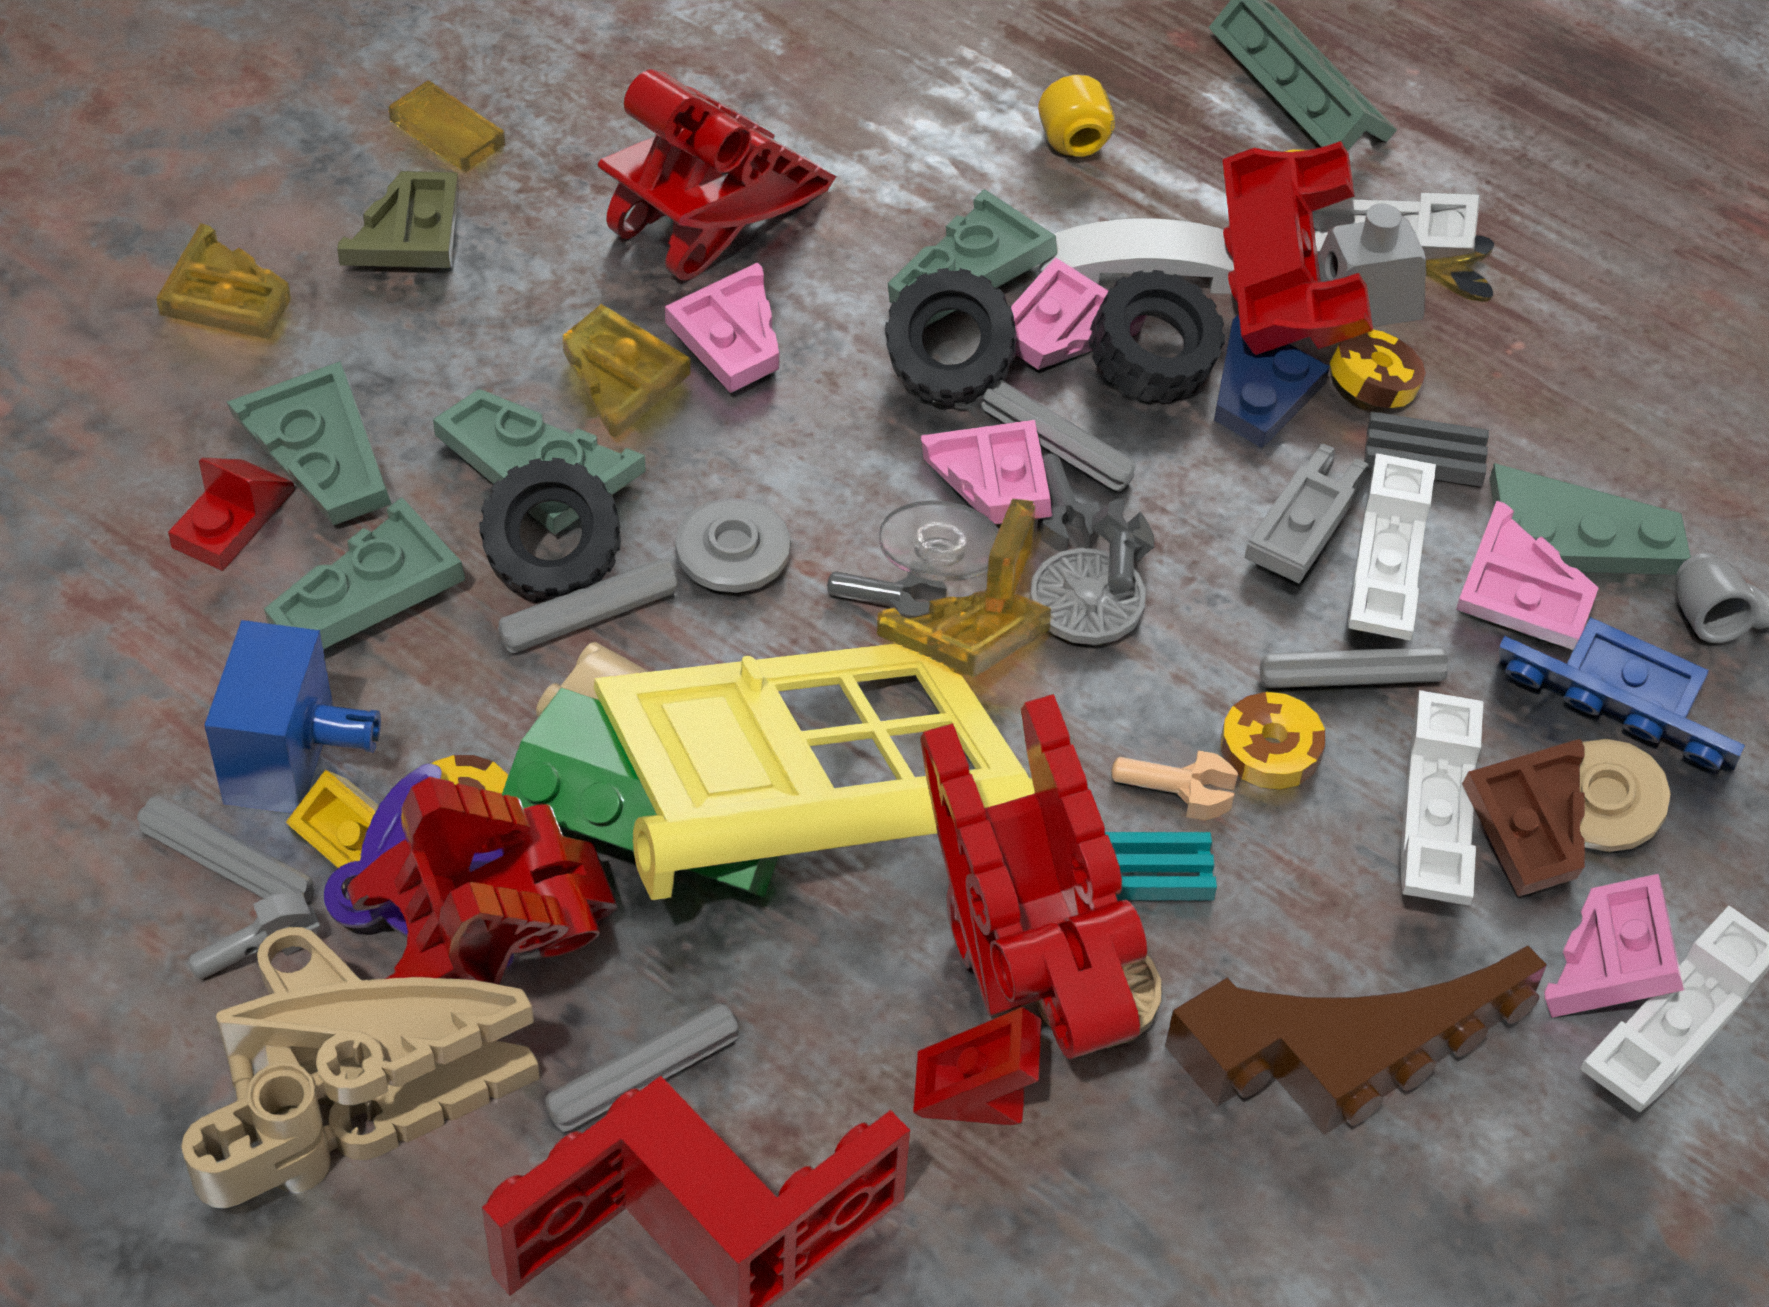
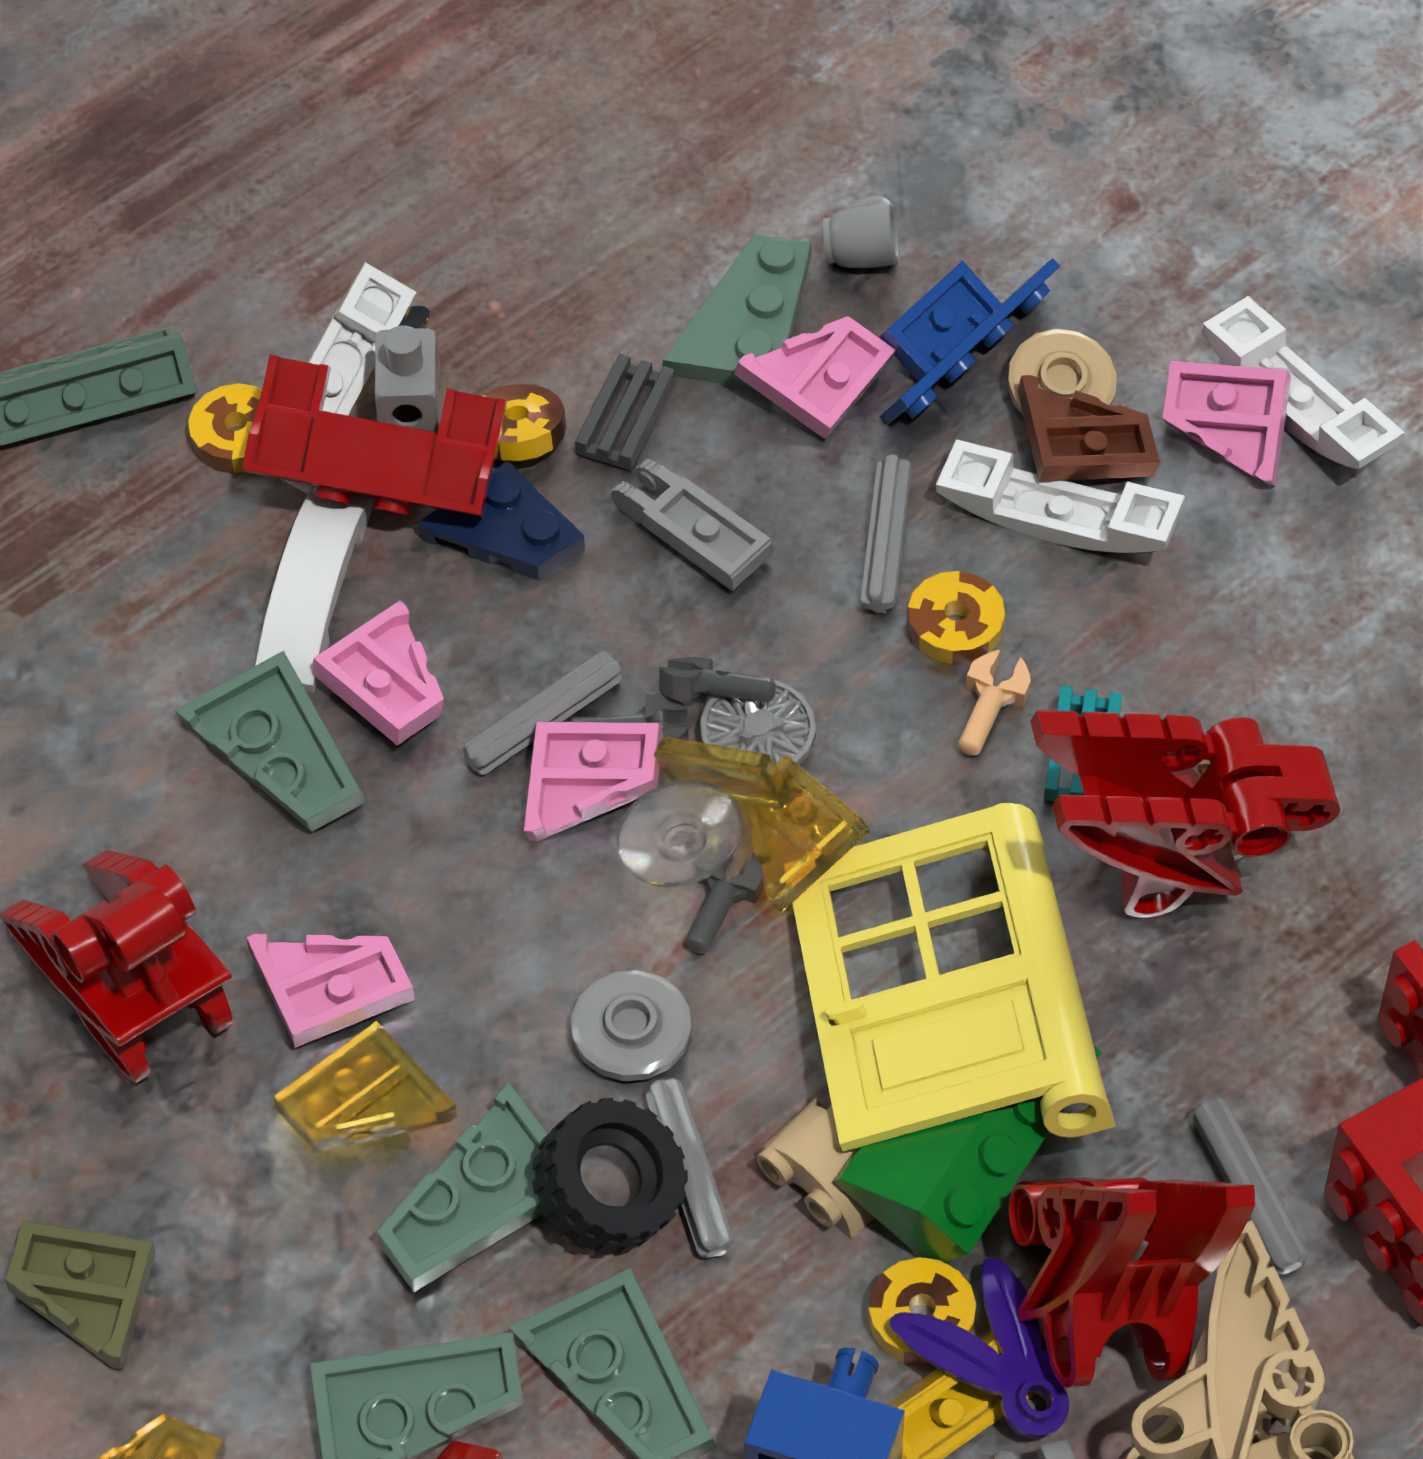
camera: 75 degrees left, 5 degrees up
black tyre [885,268,1017,406] -> none
red slope [913,1007,1041,1125] -> none
yellow head [1038,74,1115,157] -> none
black tyre [1089,270,1226,403] -> none
reddish brown arch [1165,945,1547,1135] -> none
white slope [1348,453,1436,641] -> none

